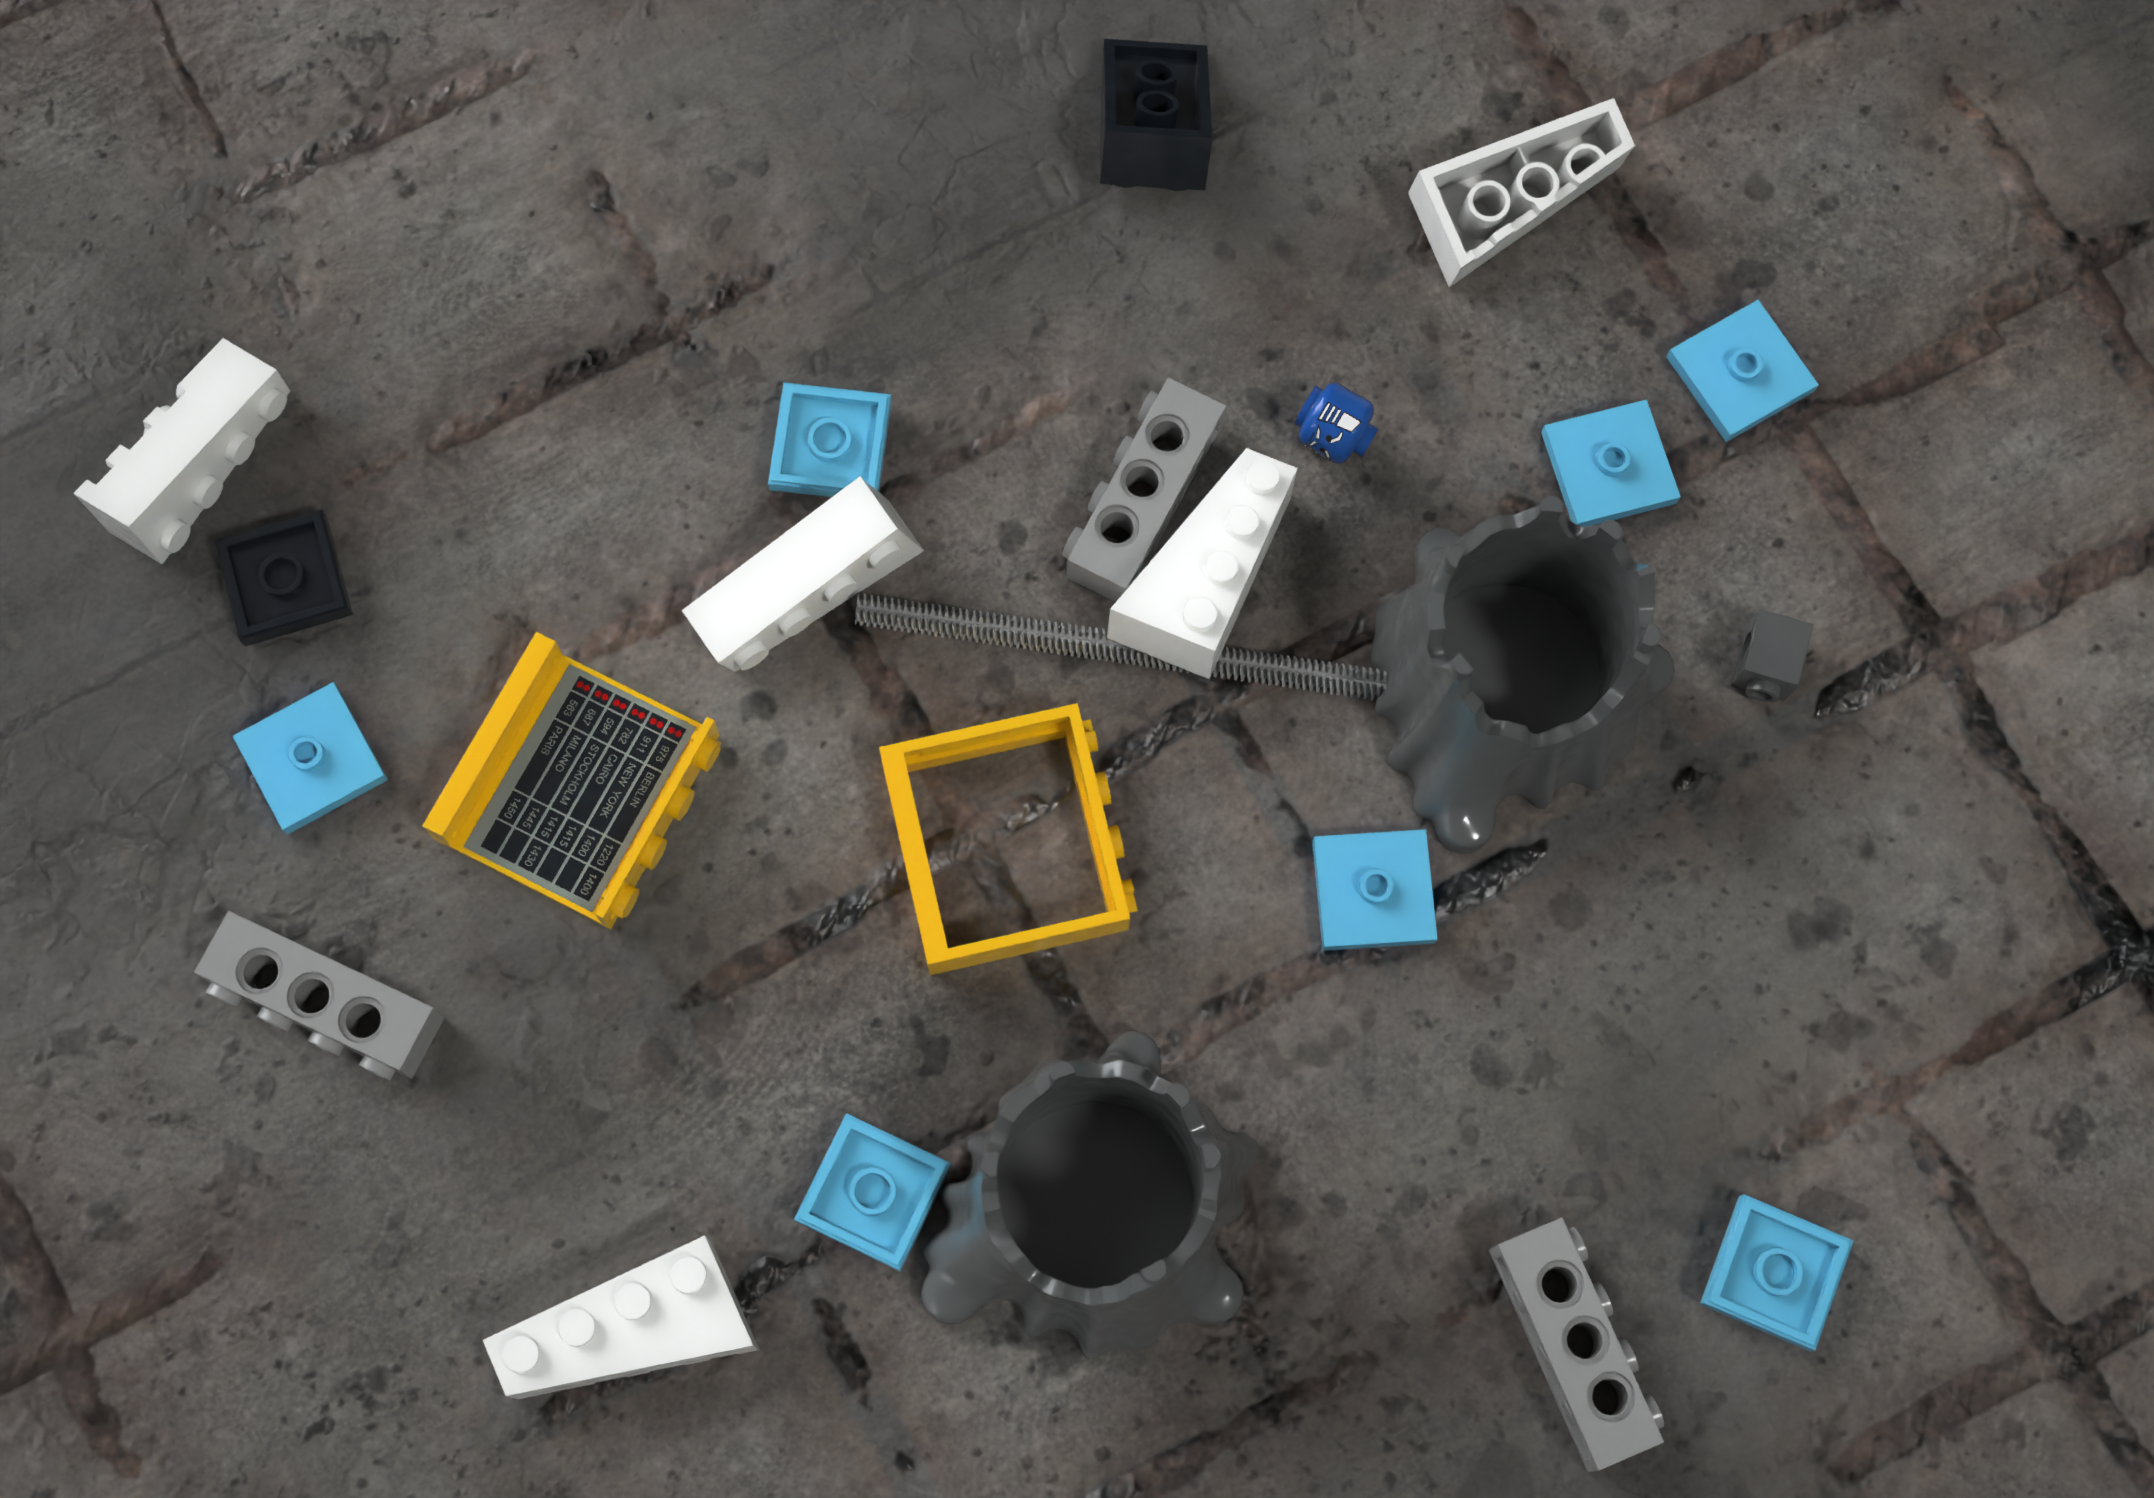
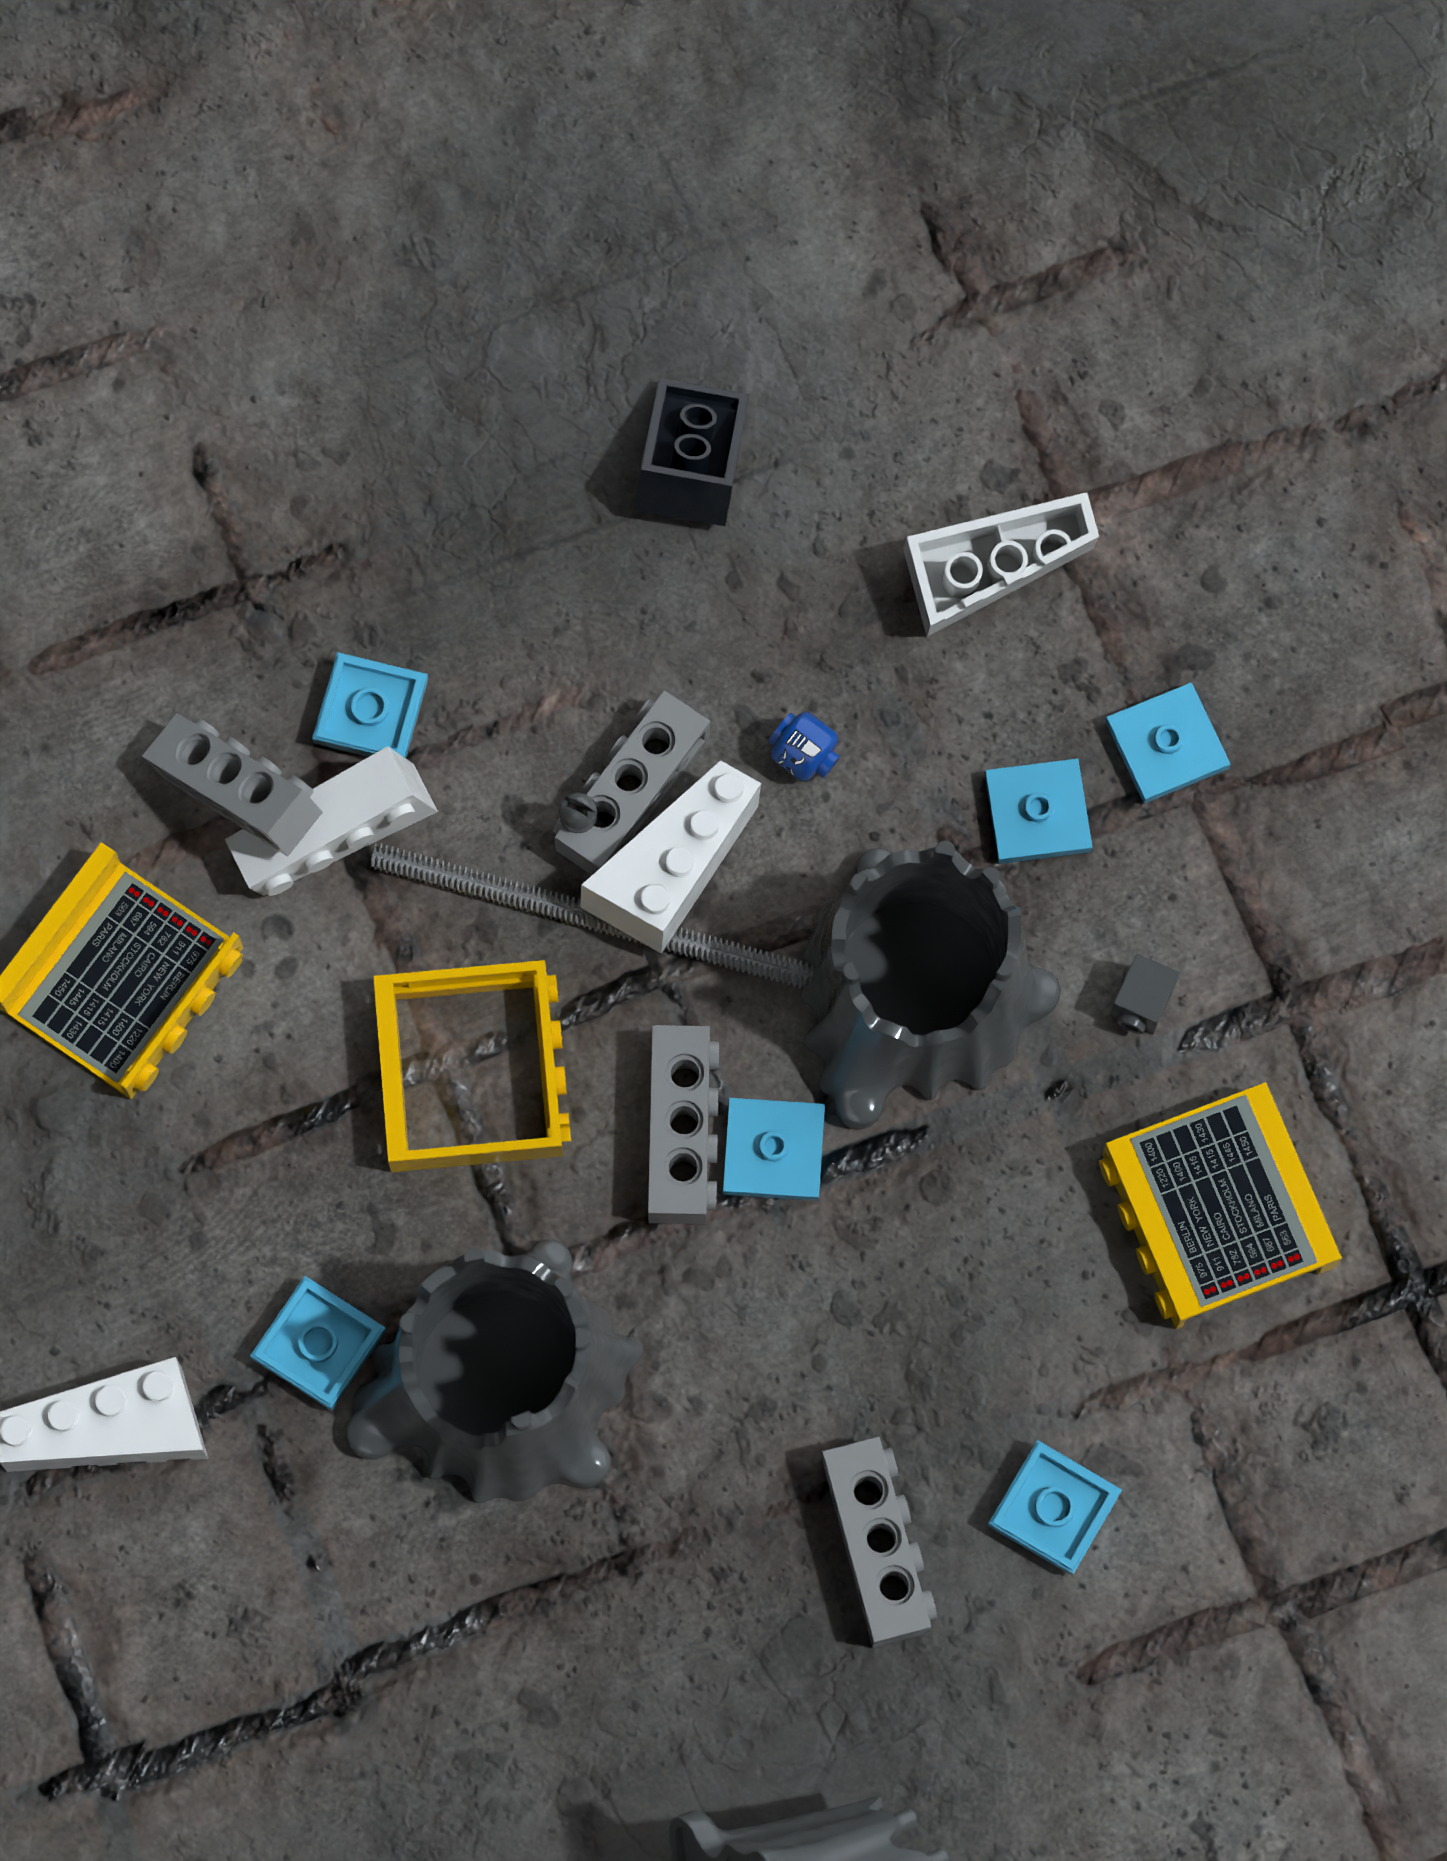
camera: 10 degrees right, 0 degrees up
none -> light grey brick [142,713,323,857]
none -> dark grey hinge [559,792,597,833]
none -> light grey brick [648,1025,719,1224]
none -> panel [1099,1082,1342,1329]

